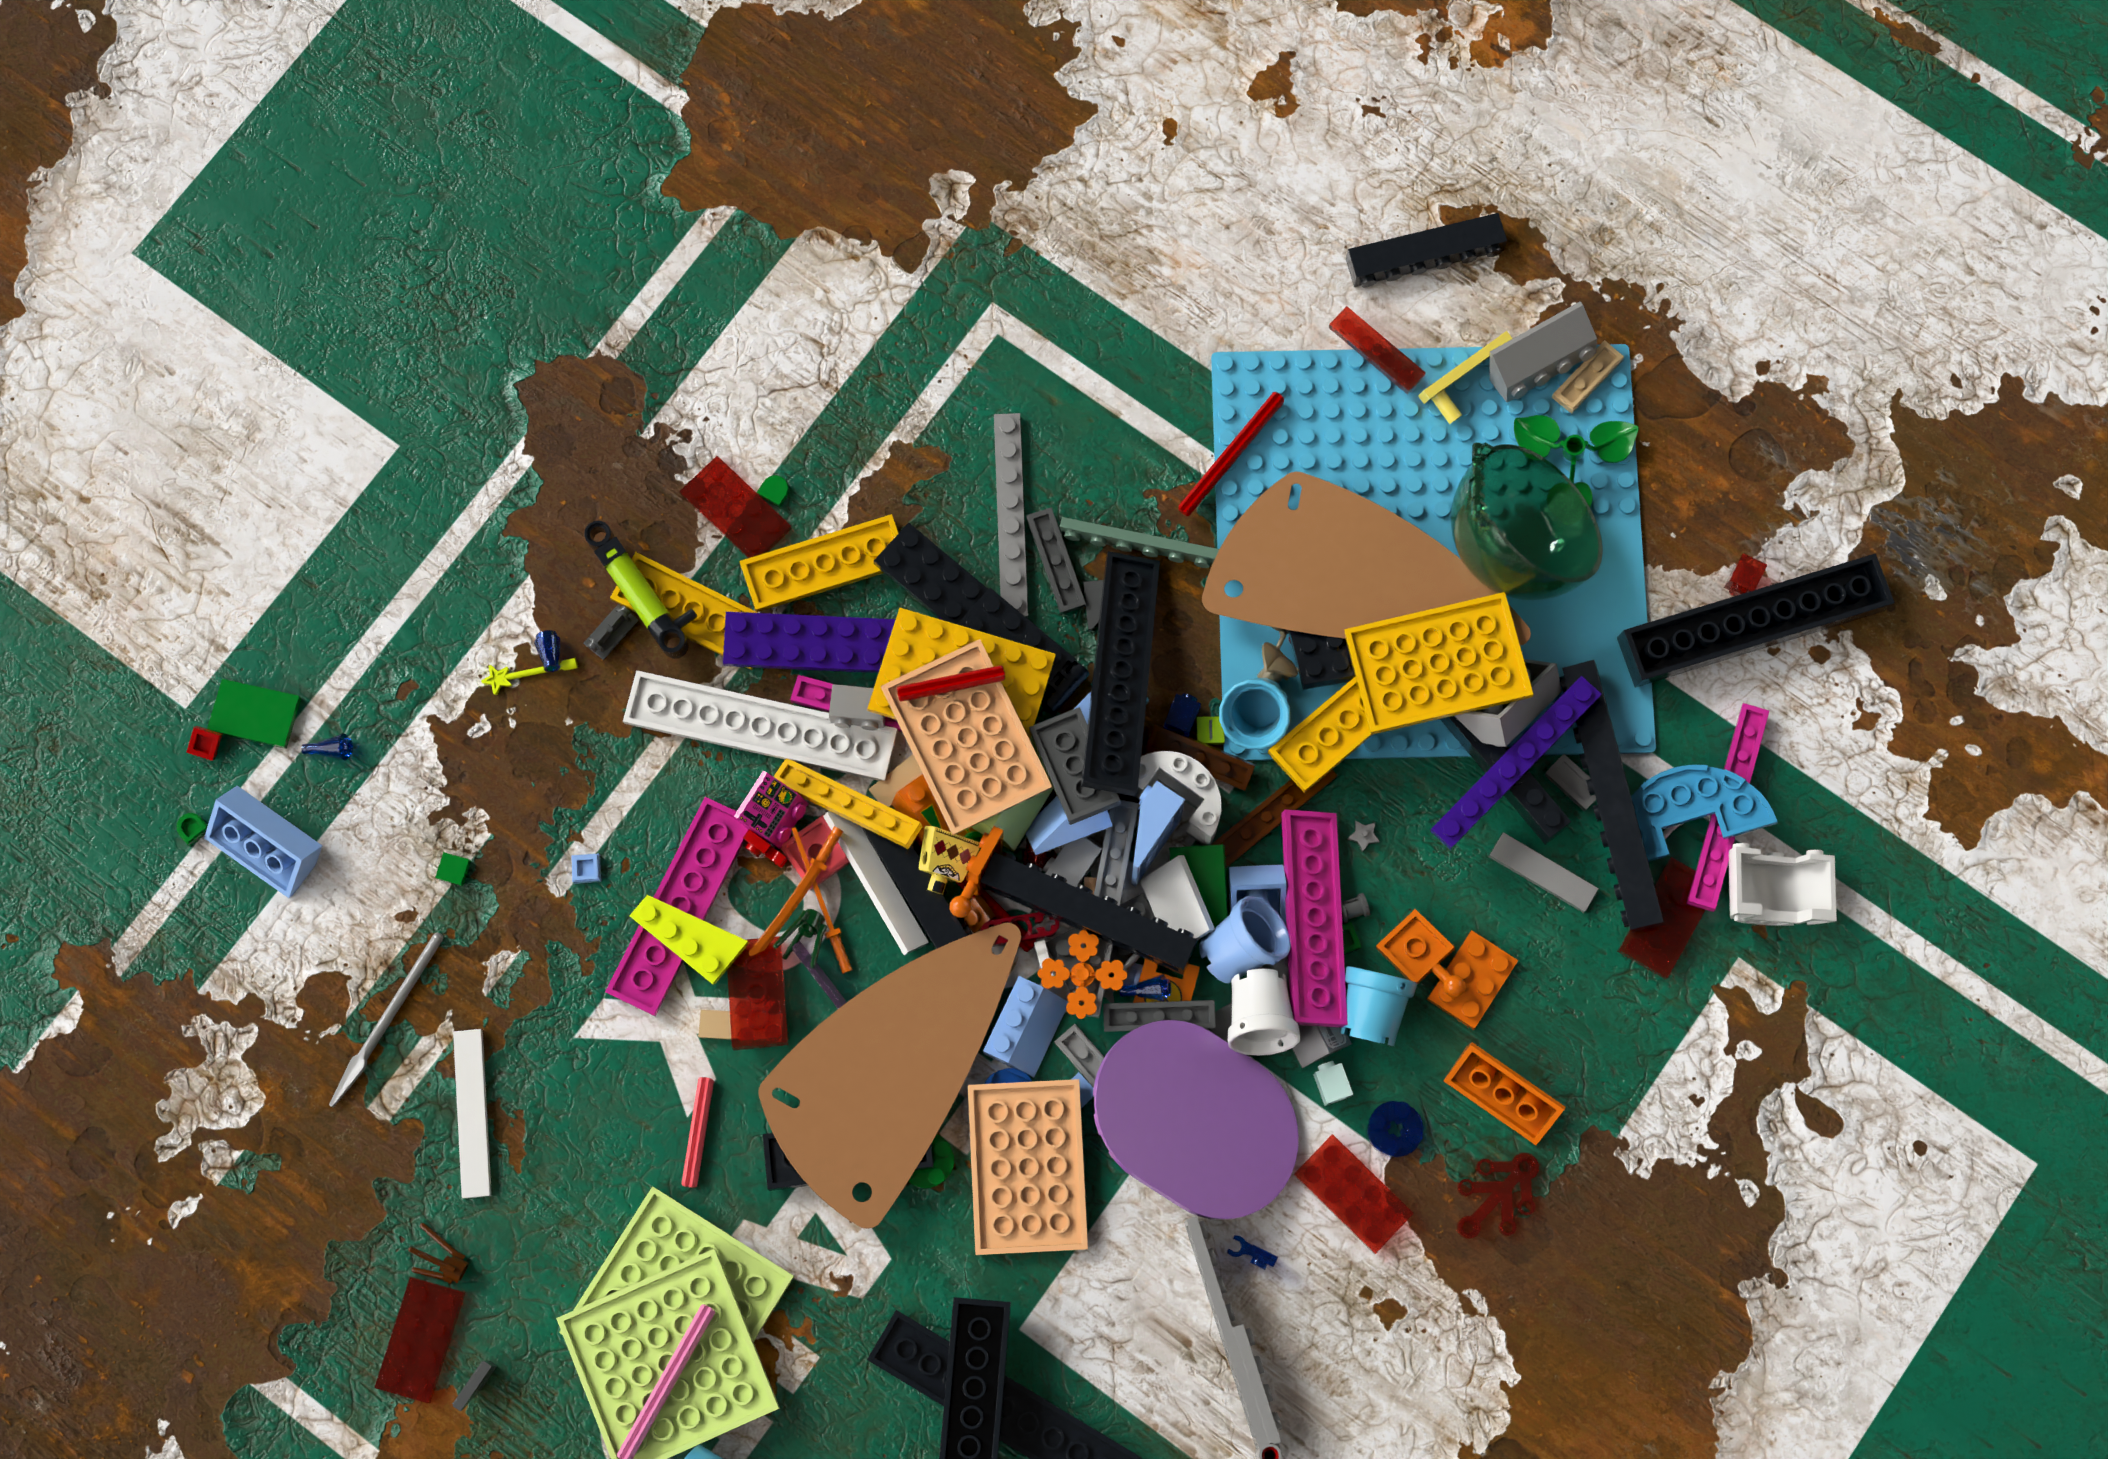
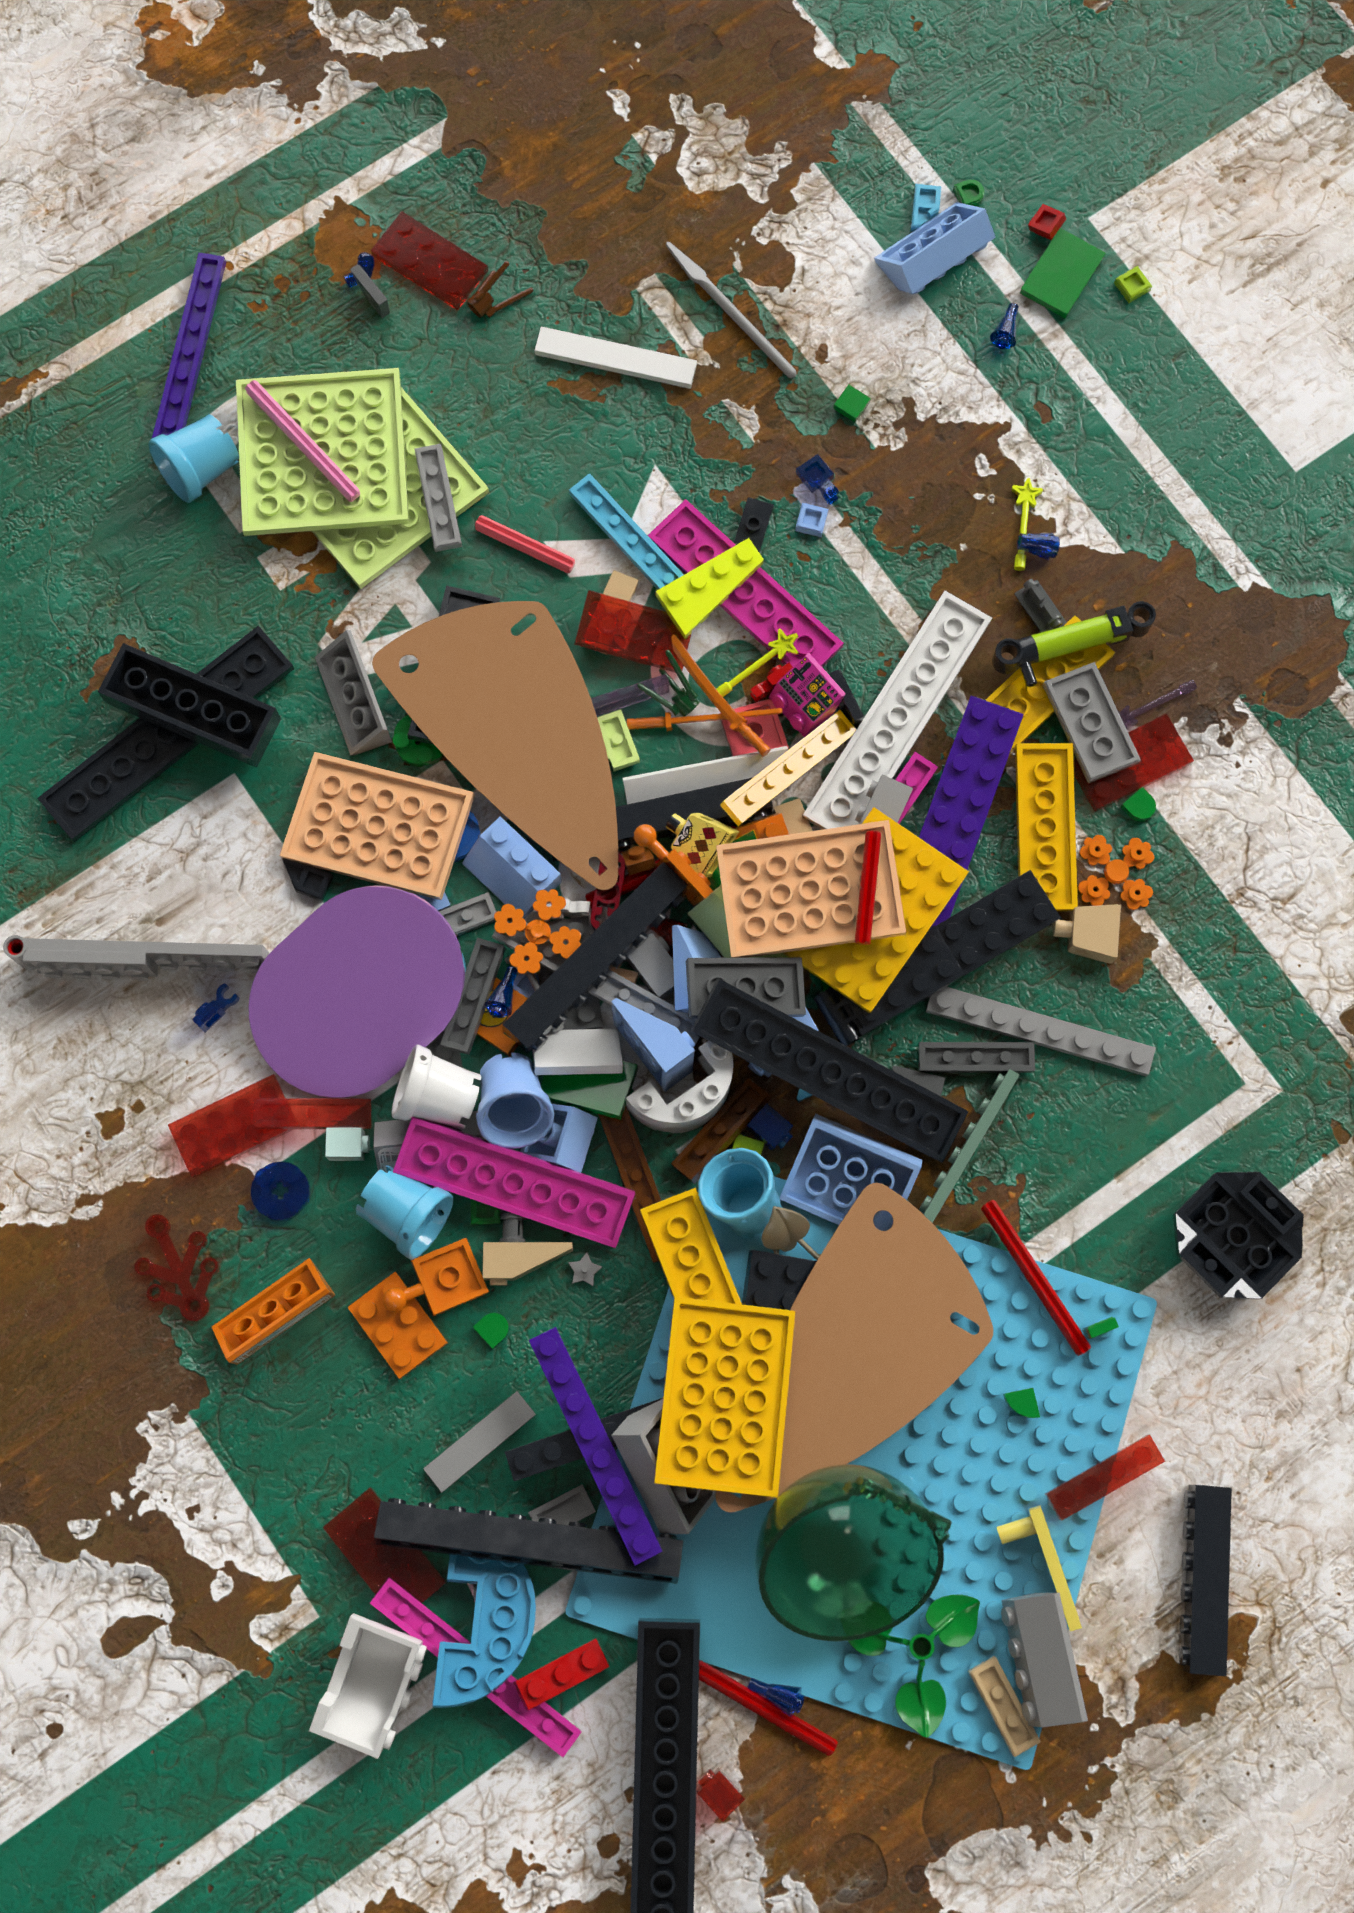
camera: 105 degrees right, 0 degrees up
none -> clear red tile [253,1098,372,1129]
none -> black tile [282,858,333,902]
none -> light grey slope [315,630,392,756]
none -> clear blue arm [343,252,375,288]
none -> light grey tile [414,444,462,552]
none -> green tile [473,1313,509,1349]
none -> tan slope [483,1242,573,1286]
none -> red plate [513,1638,610,1711]
none -> medium azure plate [569,473,684,590]
none -> yellowish green plate [597,709,640,771]
none -> red axle [699,1659,838,1756]
none -> neon yellow piece [716,628,798,697]
none -> black plate [734,497,774,553]
none -> clear blue cone [748,1678,805,1717]
none -> light blue slope [780,1114,922,1231]
none -> clear blue plate [796,454,839,505]
none -> black plate [830,669,864,728]
none -> medium azure tile [910,184,942,232]
none -> green tile [1003,1388,1040,1418]
none -> light grey tile [1043,662,1141,783]
none -> tan torso [1053,904,1121,964]
none -> orange plant [1078,835,1154,910]
none -> green tile [1082,1317,1119,1340]
none -> lime tile [1114,266,1152,303]
none -> piece [1118,679,1197,729]
none -> black piece [1173,1172,1304,1300]

